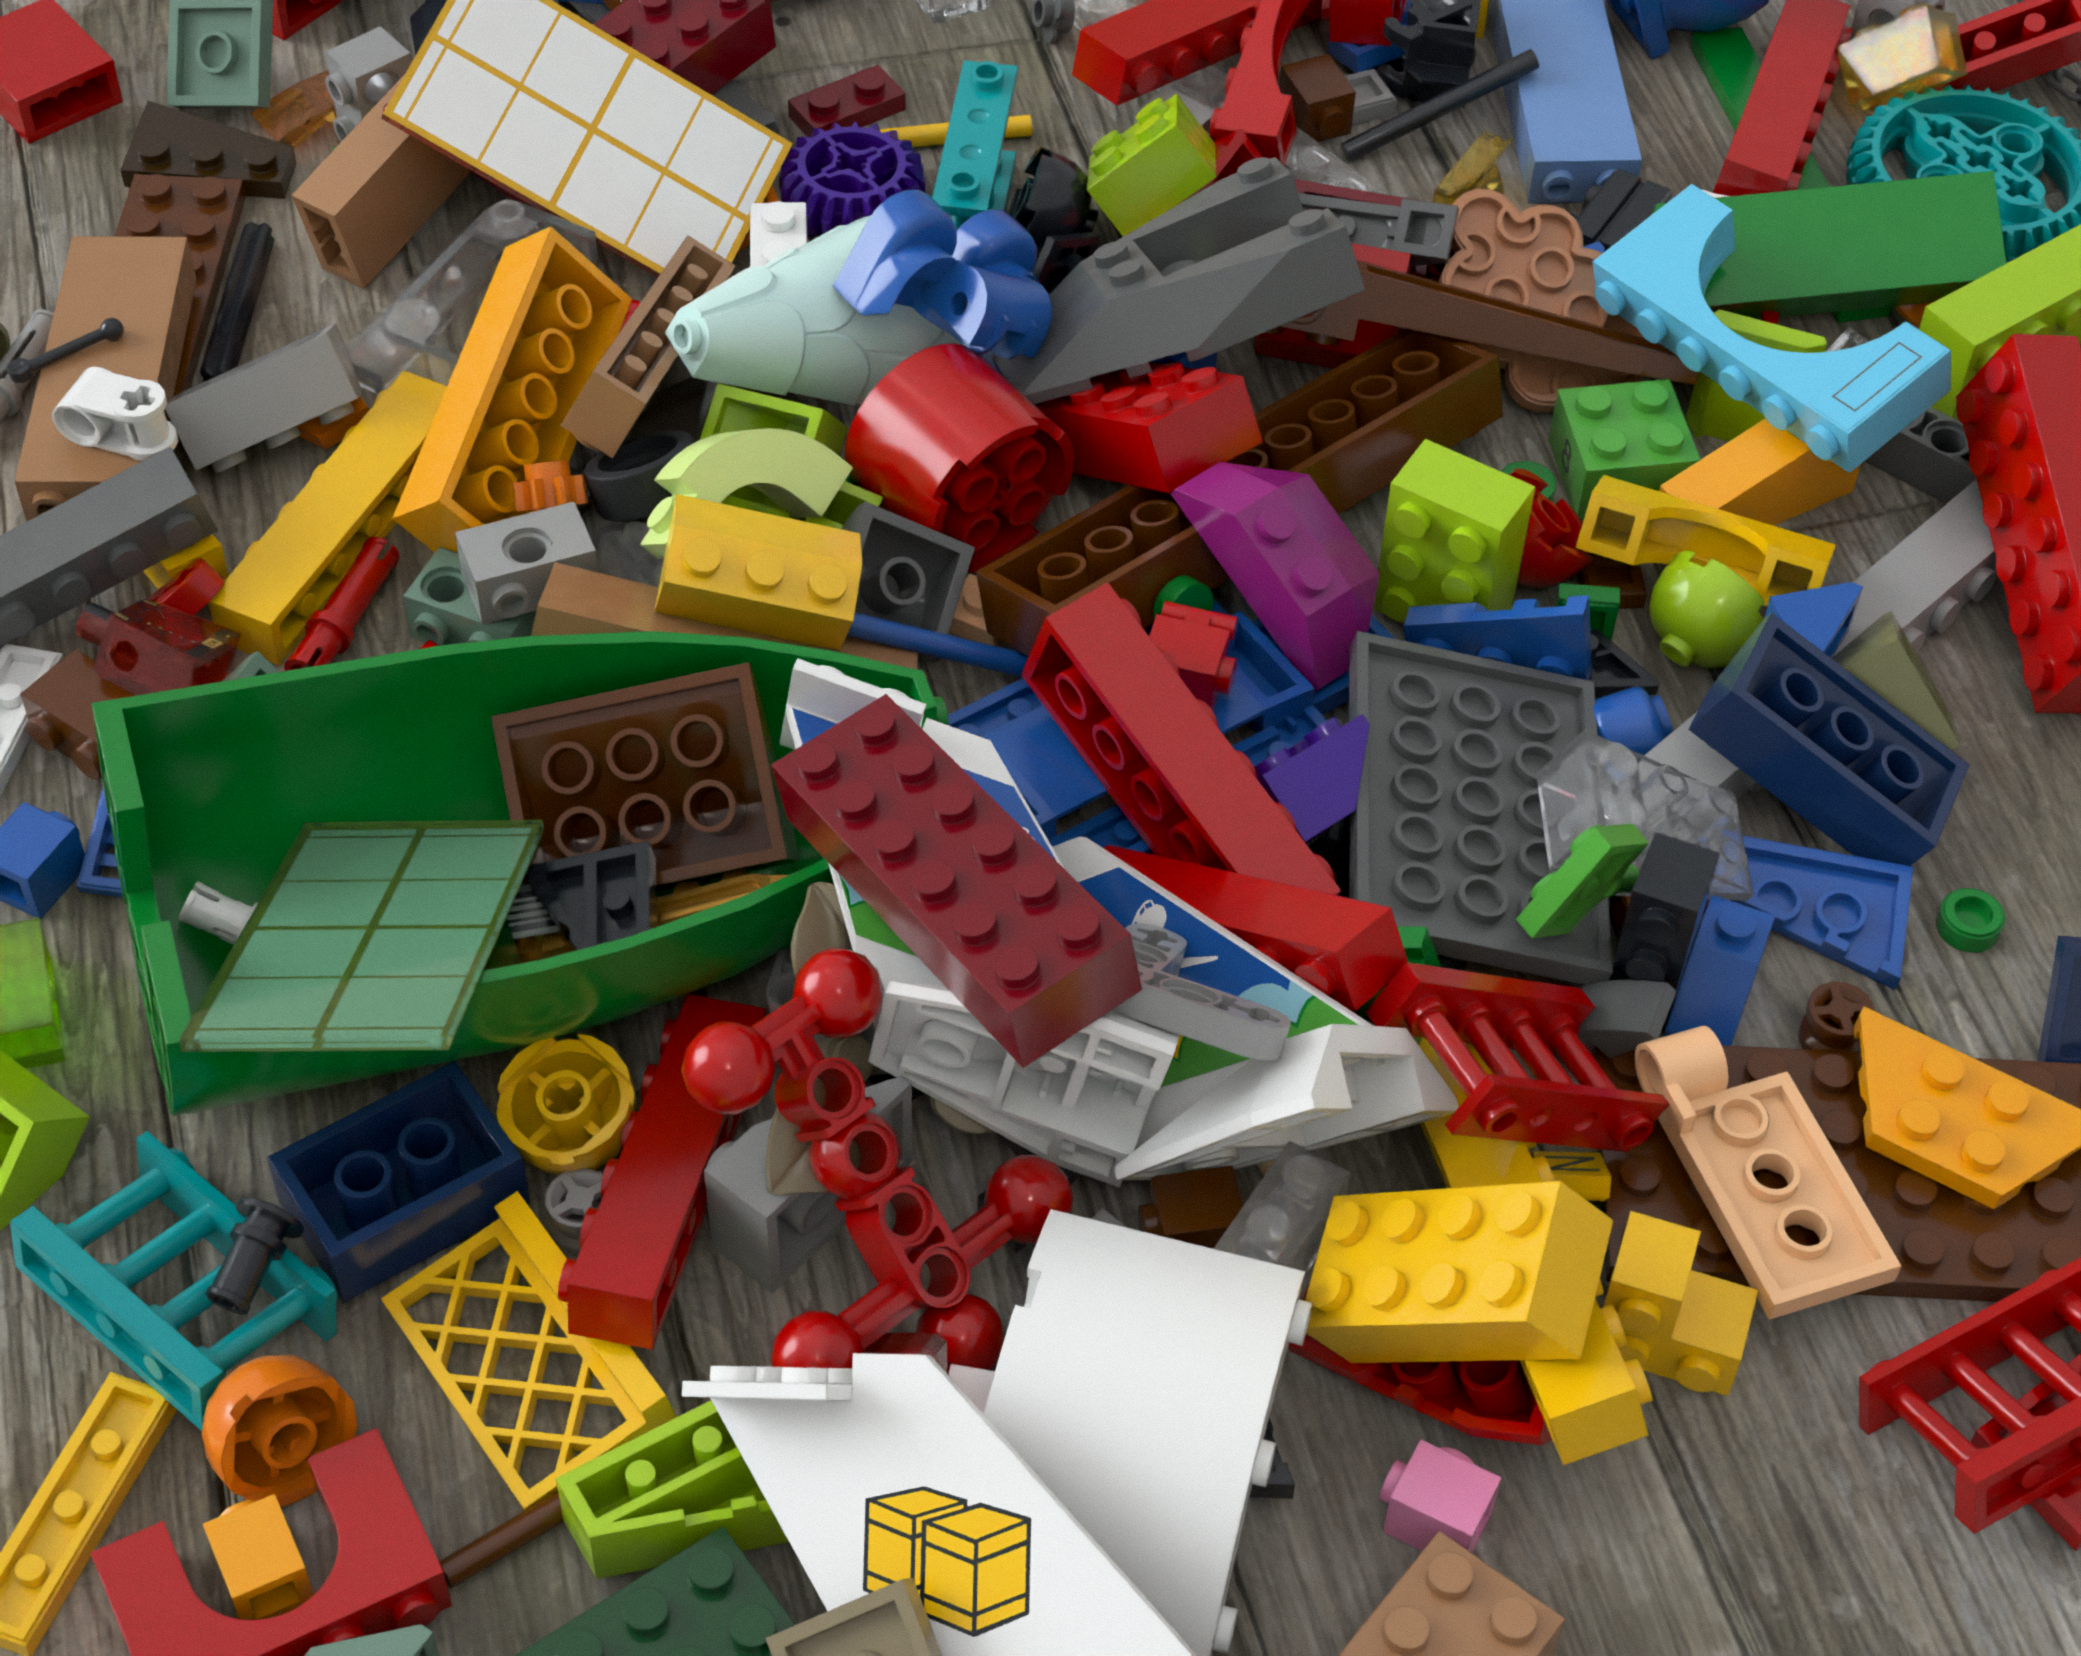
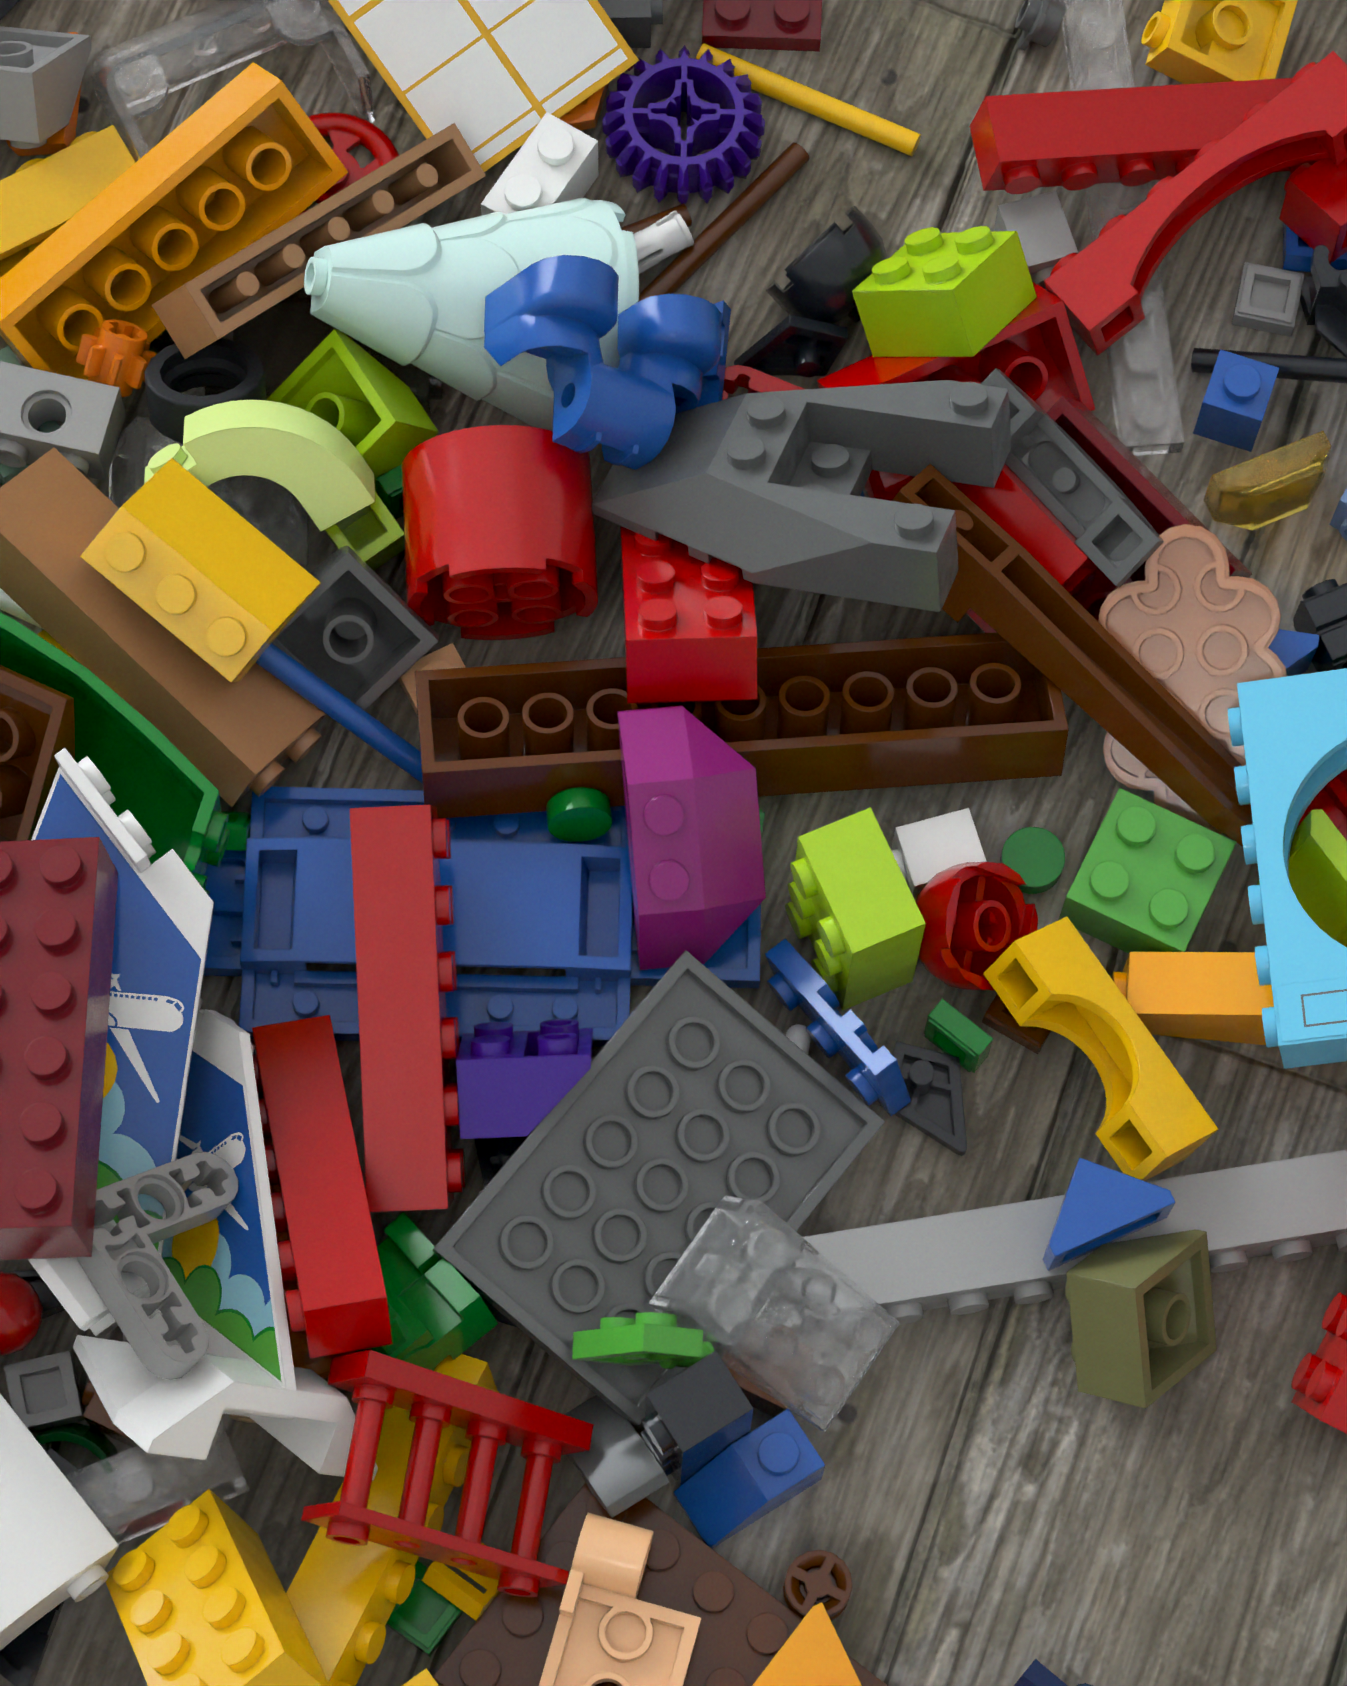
camera: 35 degrees right, 20 degrees up
teal fence [932,60,1018,230] -> none
red brick [1149,601,1239,711] -> none
reddish brown brick [1279,54,1356,146] -> none
blue head [1593,686,1673,776] -> none
lime cylinder [1648,550,1765,668] -> none
dark blue slope [1688,612,1970,866] -> none
blue wing [1710,831,1913,990] -> none
green tile [1936,888,2006,953] -> none
none -> blue brick [1193,349,1279,452]

